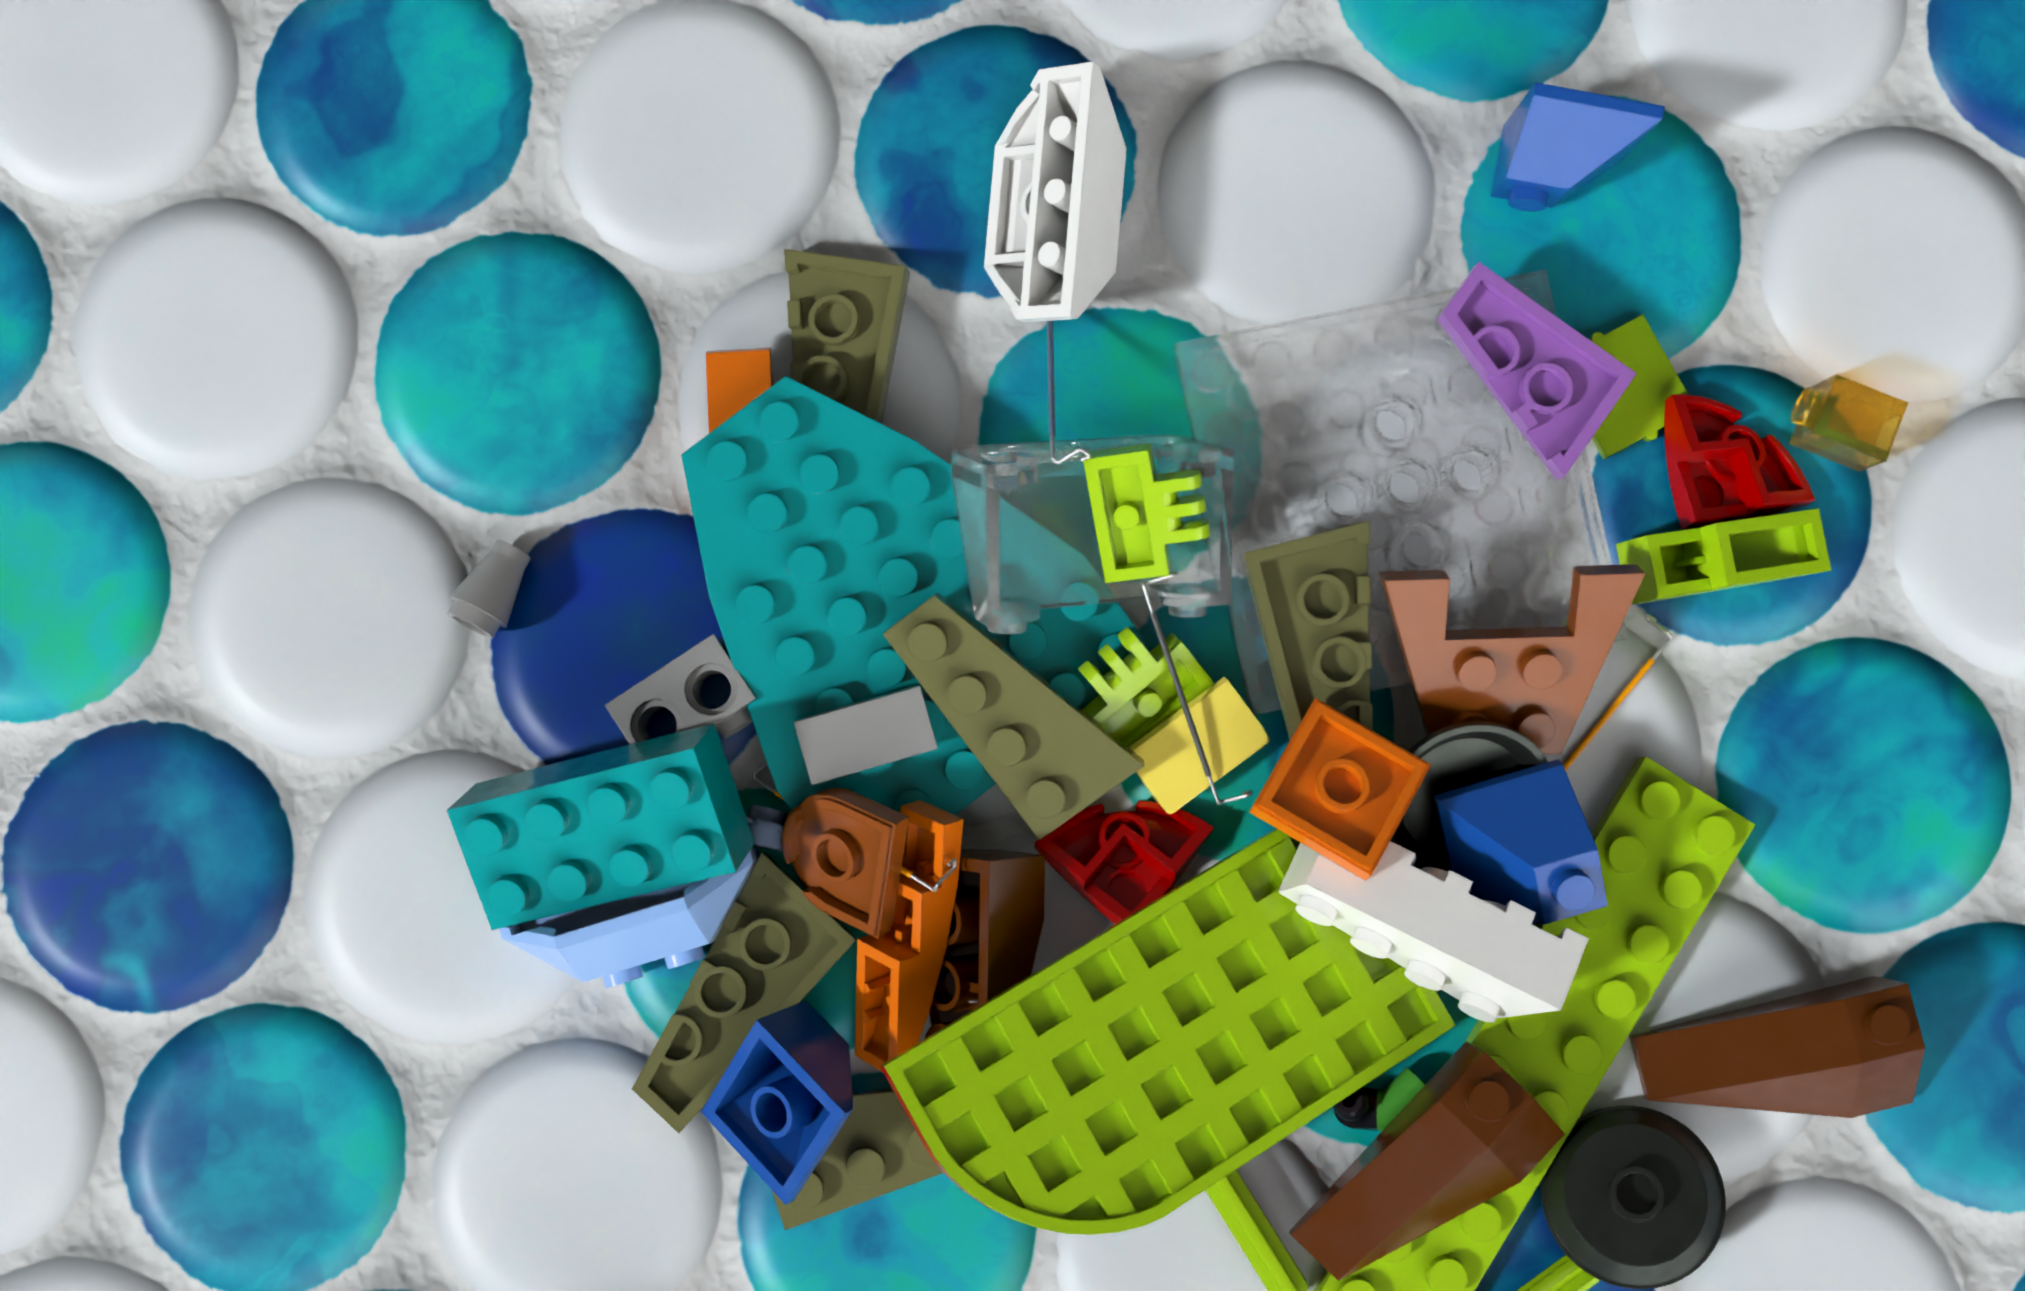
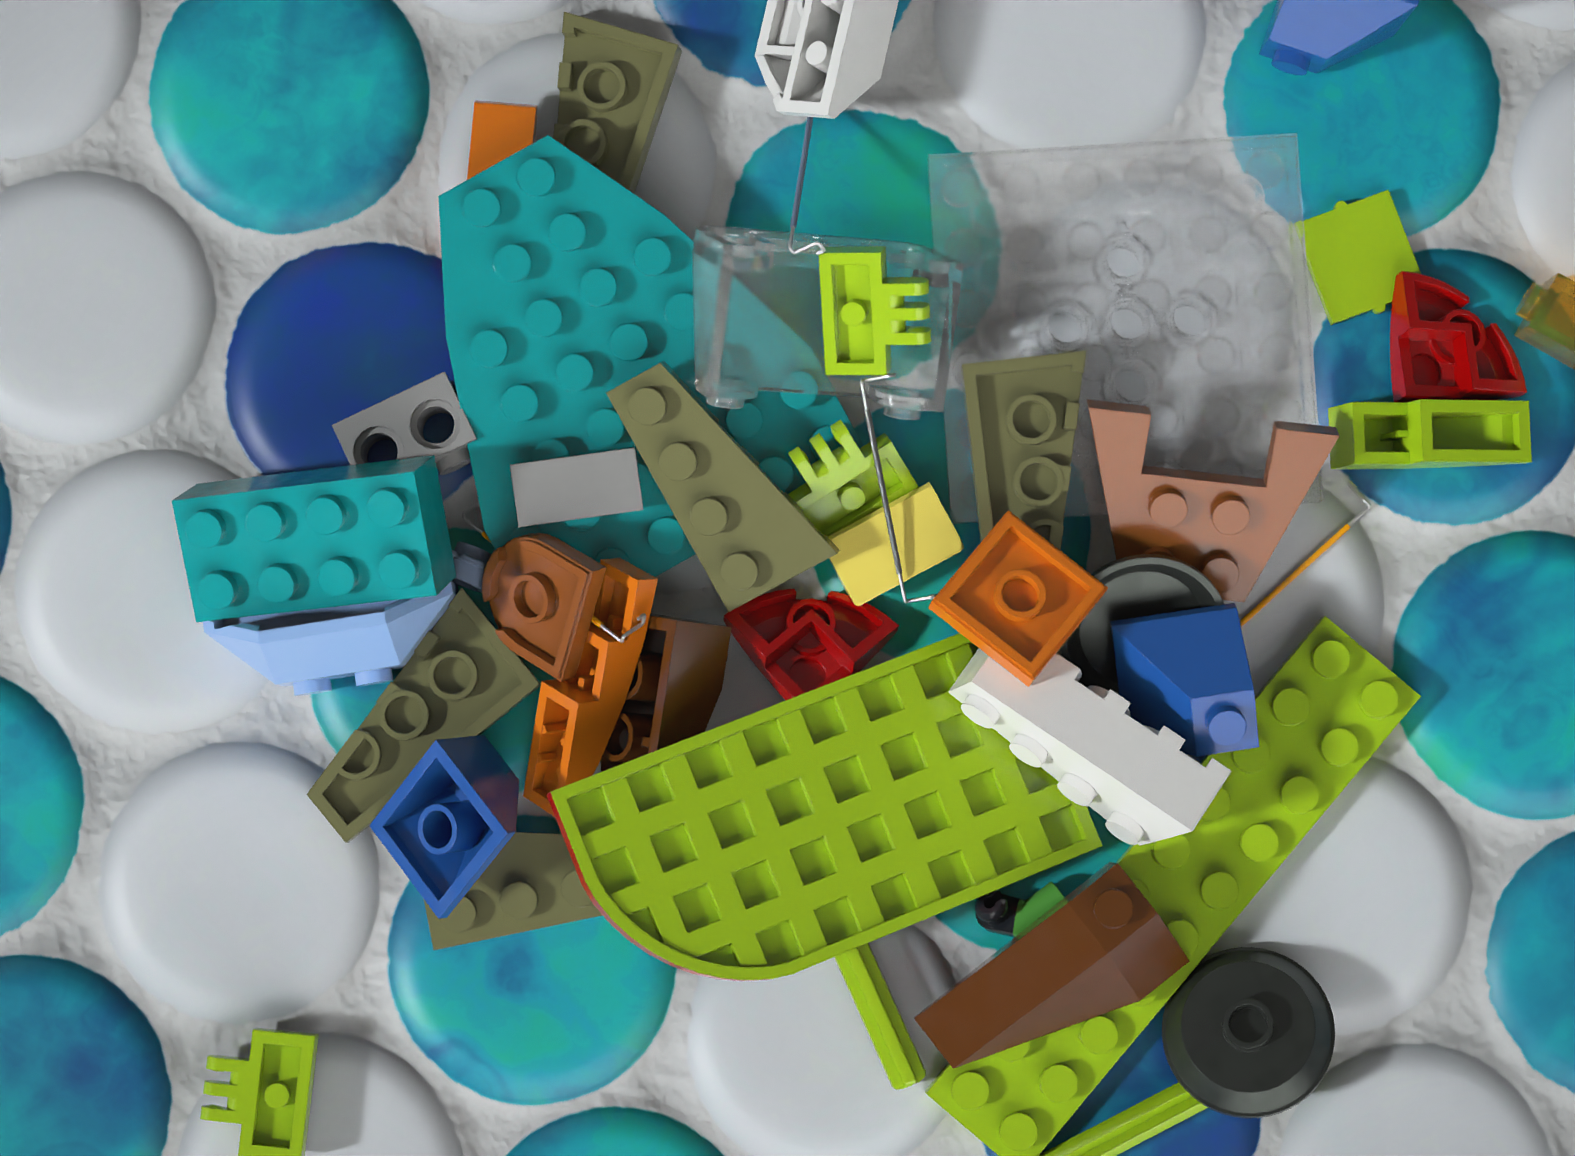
camera: 10 degrees right, 0 degrees up
light grey cone [447,540,531,639] -> none
medium lavender wing [1437,262,1637,481] -> none
reddish brown wedge [1629,976,1925,1118] -> none

